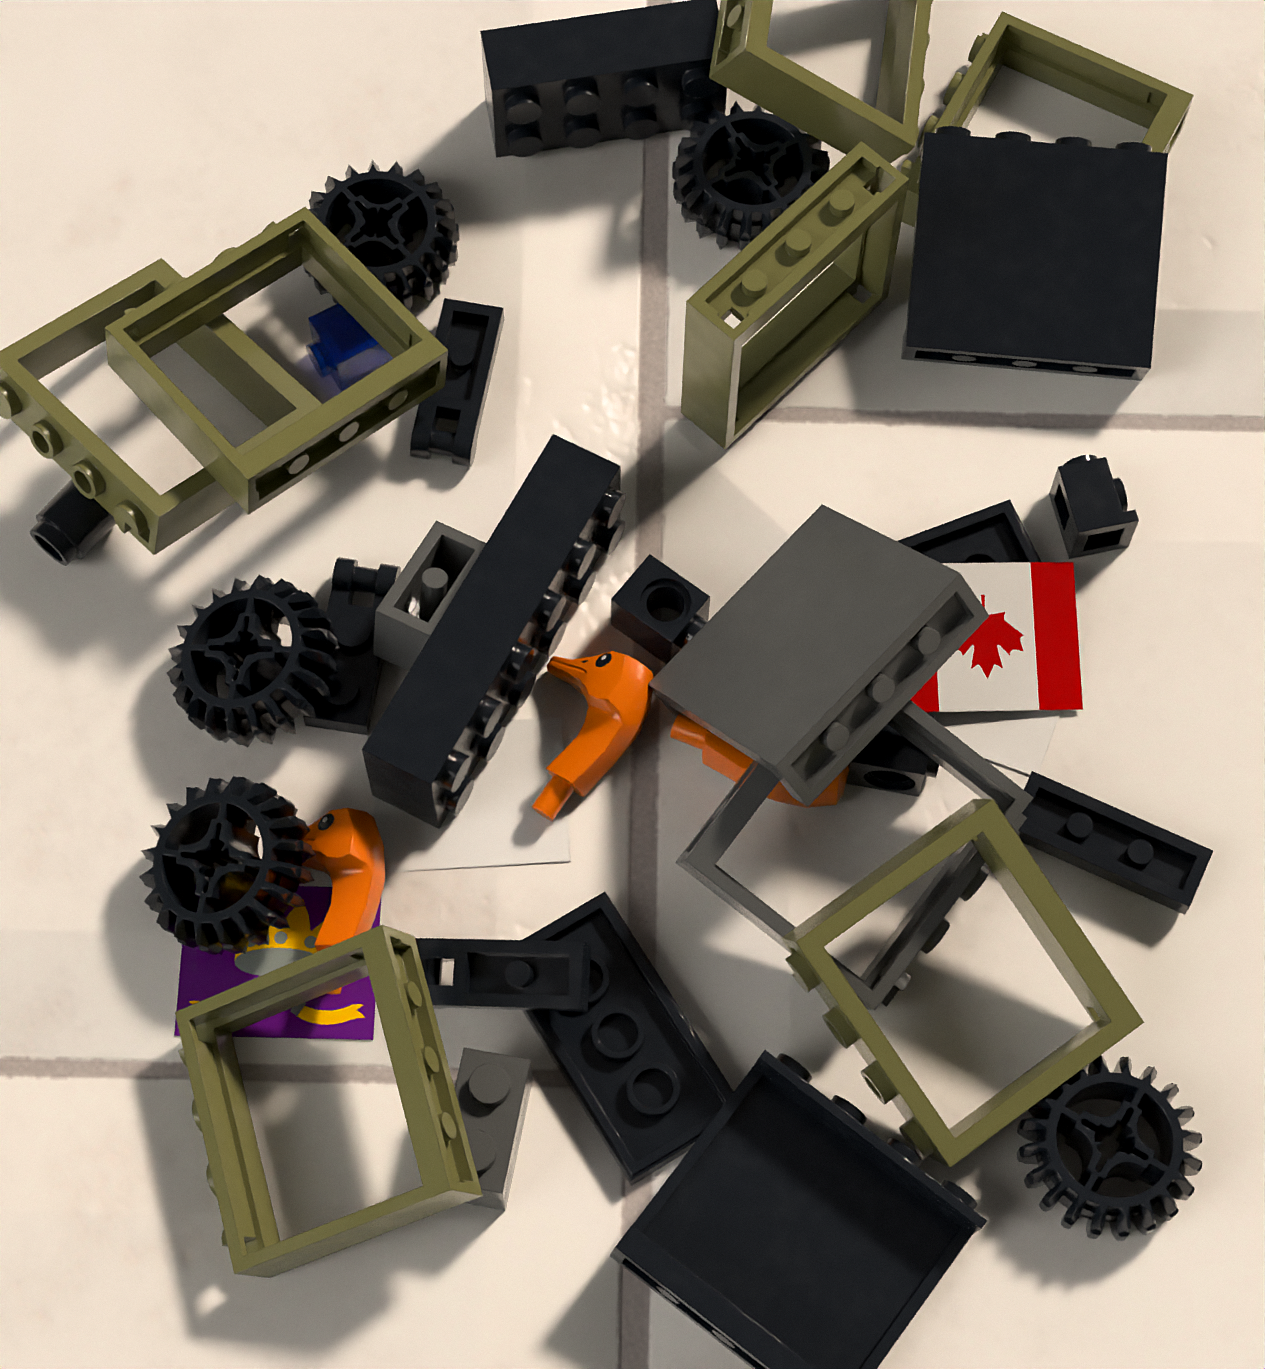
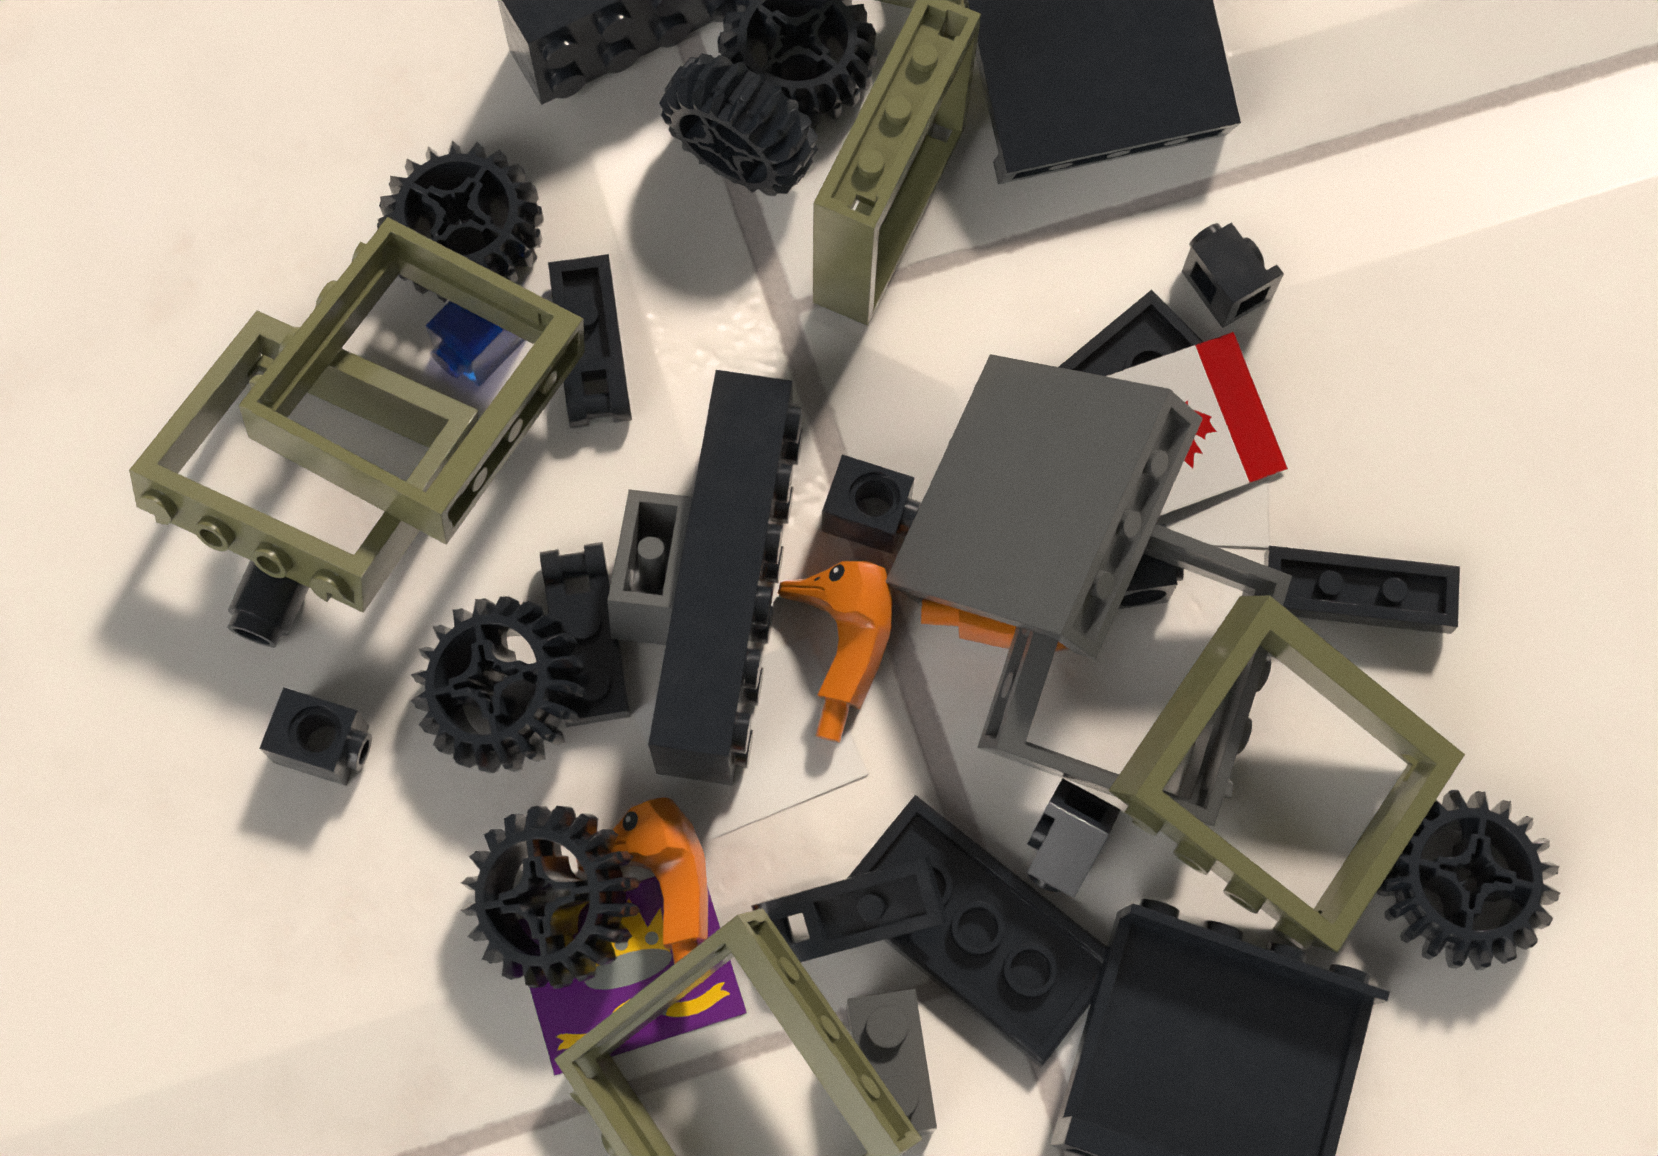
camera: 20 degrees left, 5 degrees up
none -> black brick [259,687,372,786]
none -> black gear [659,53,818,197]
none -> black brick [1027,778,1121,898]

